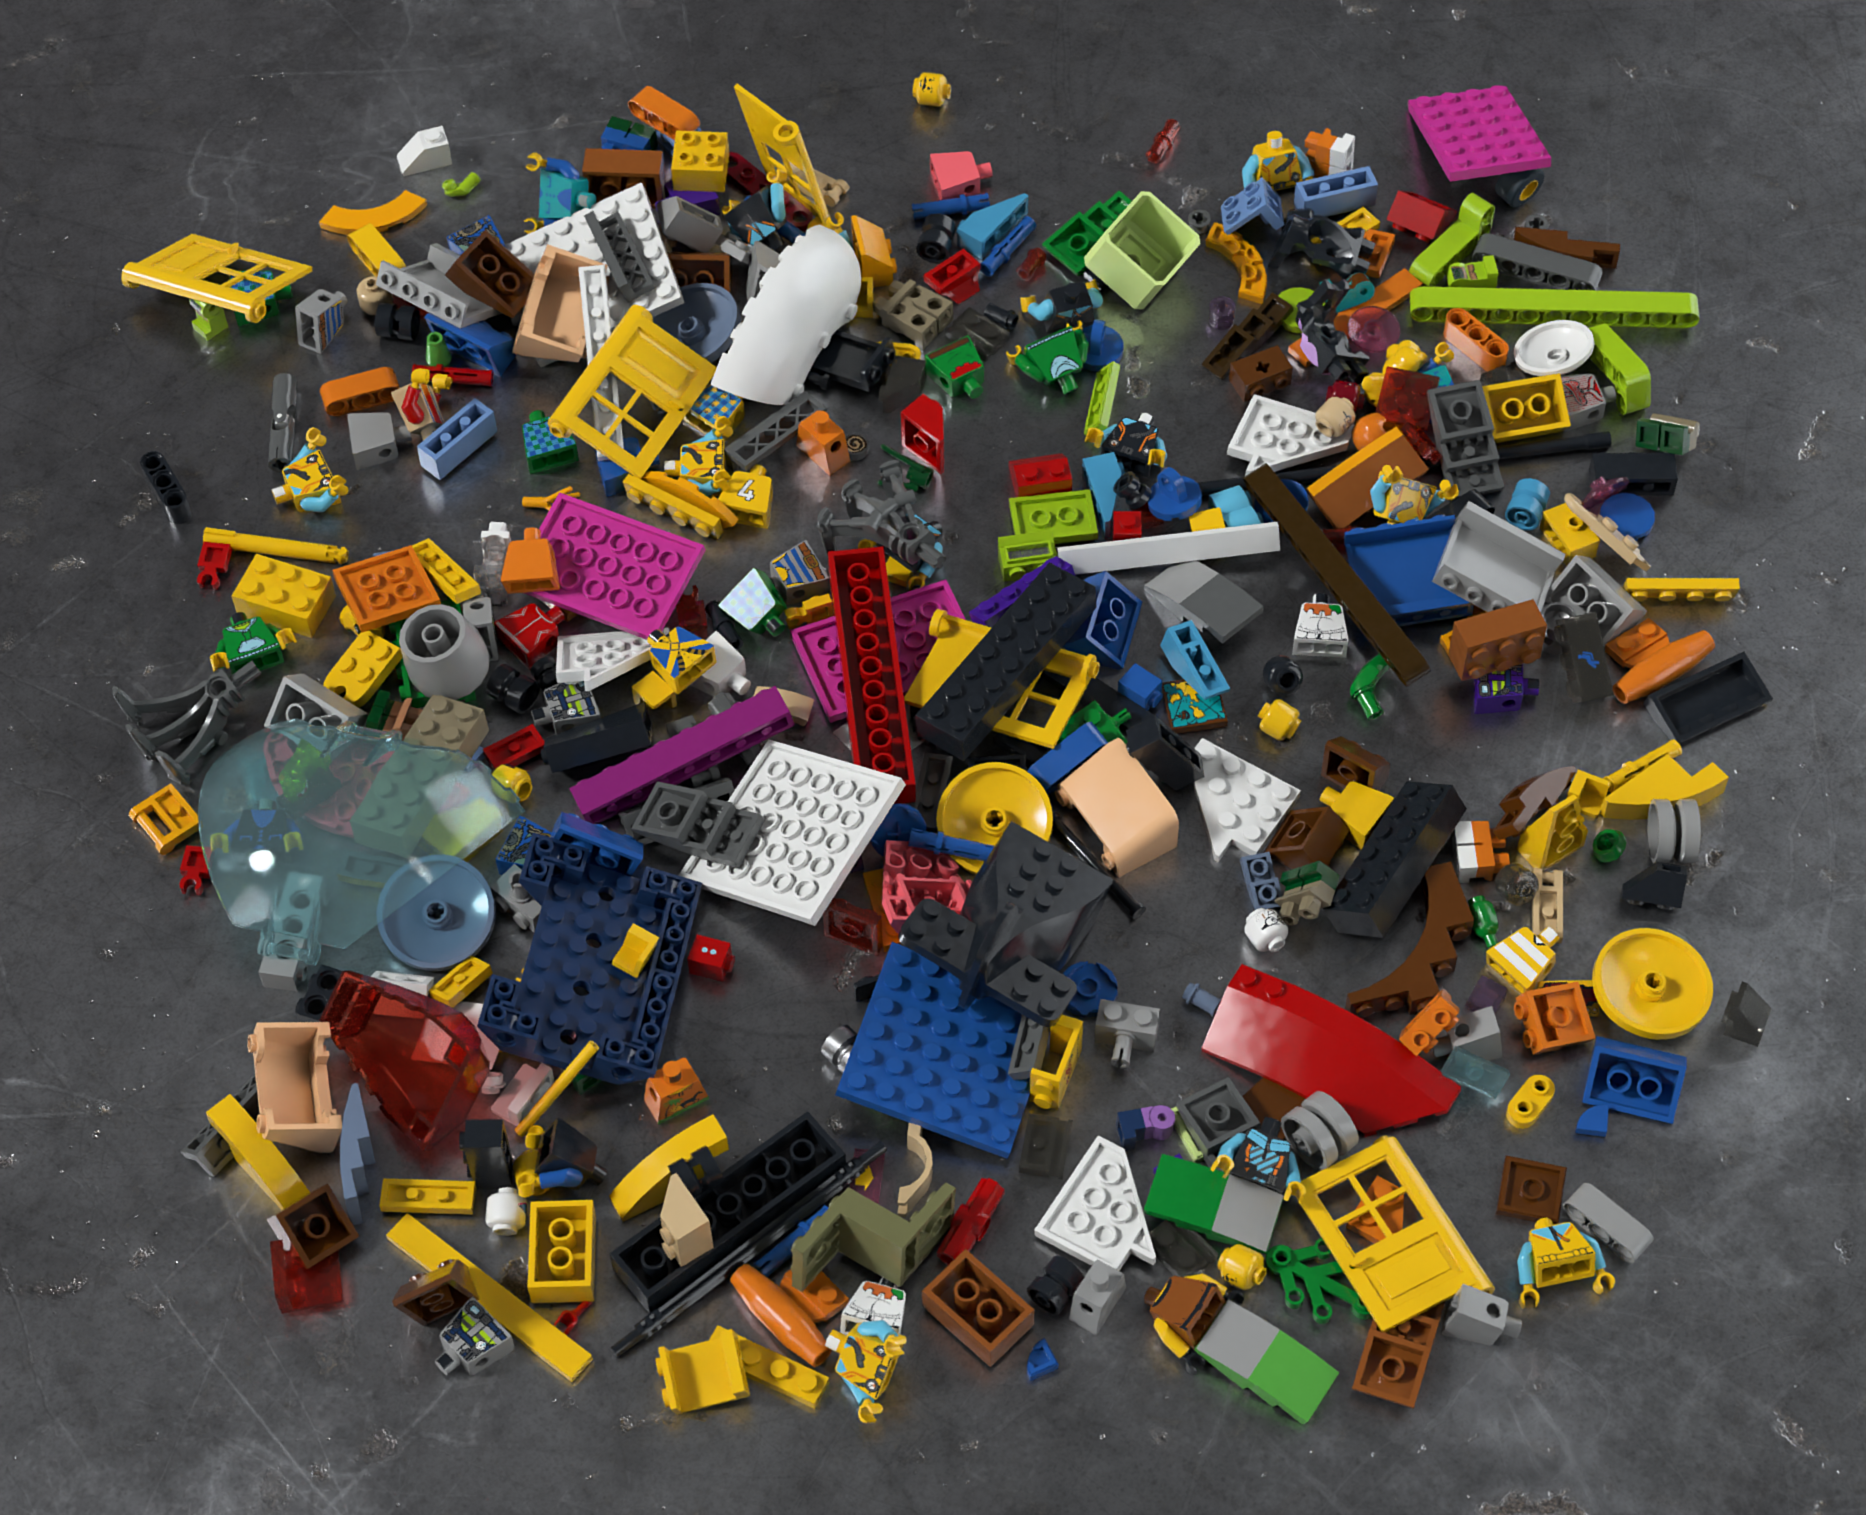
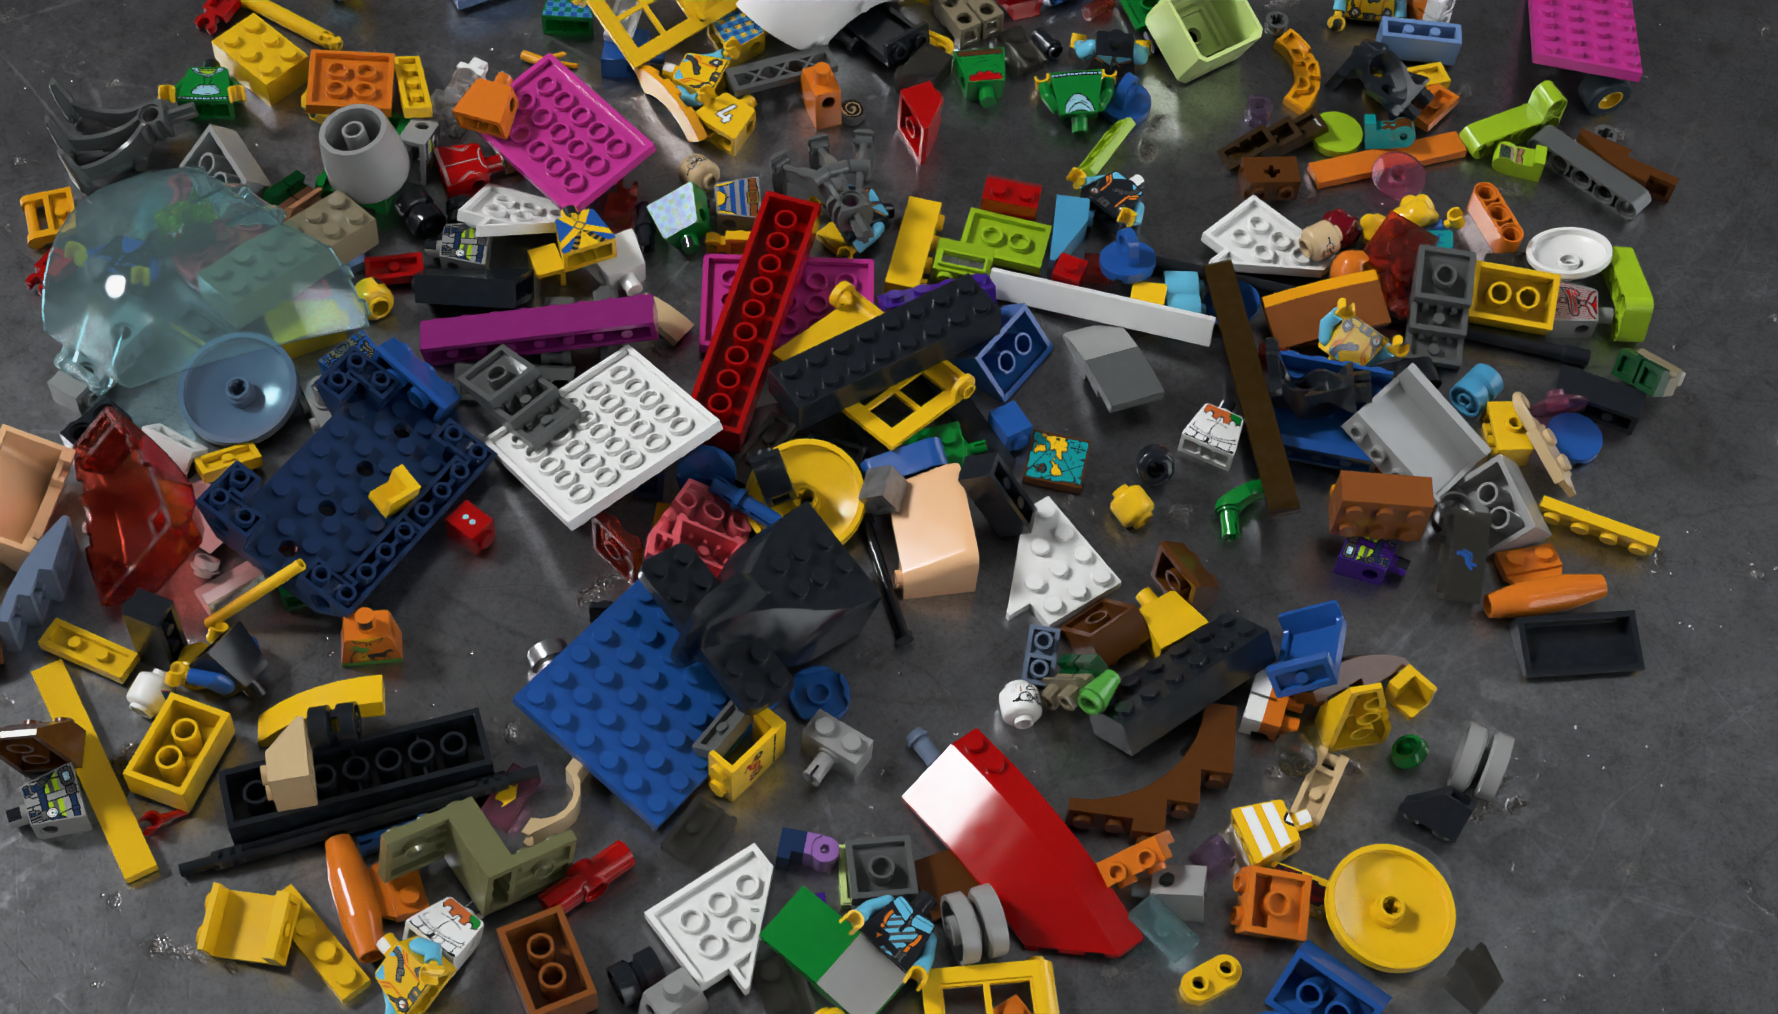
camera: 15 degrees right, 0 degrees up
yellow plate [323,631,402,708] -> none
yellow plate [623,474,724,540] -> none
dark green plant [877,444,934,492] -> none
black wheel [1113,471,1152,509] -> none
dark azure slope [1160,620,1230,700] -> none
medium blue bracket [1221,177,1284,235] -> none
black hips [1296,279,1370,384] -> none
red slope [1386,190,1457,242] -> none
lime beam [1410,286,1700,328] -> none
green plant [1468,895,1499,950] -> none
yellow slope [1600,754,1729,820] -> none
yellow pin [1603,739,1682,793] -> none
none -> tan head [679,153,720,193]
none -> black slope [749,448,797,508]
none -> flat silver panel [858,465,908,515]
none -> yellow brick [884,196,945,294]
none -> bright green cone [1077,669,1121,715]
none -> black hips [1266,337,1373,419]
none -> blue panel [1266,600,1347,698]

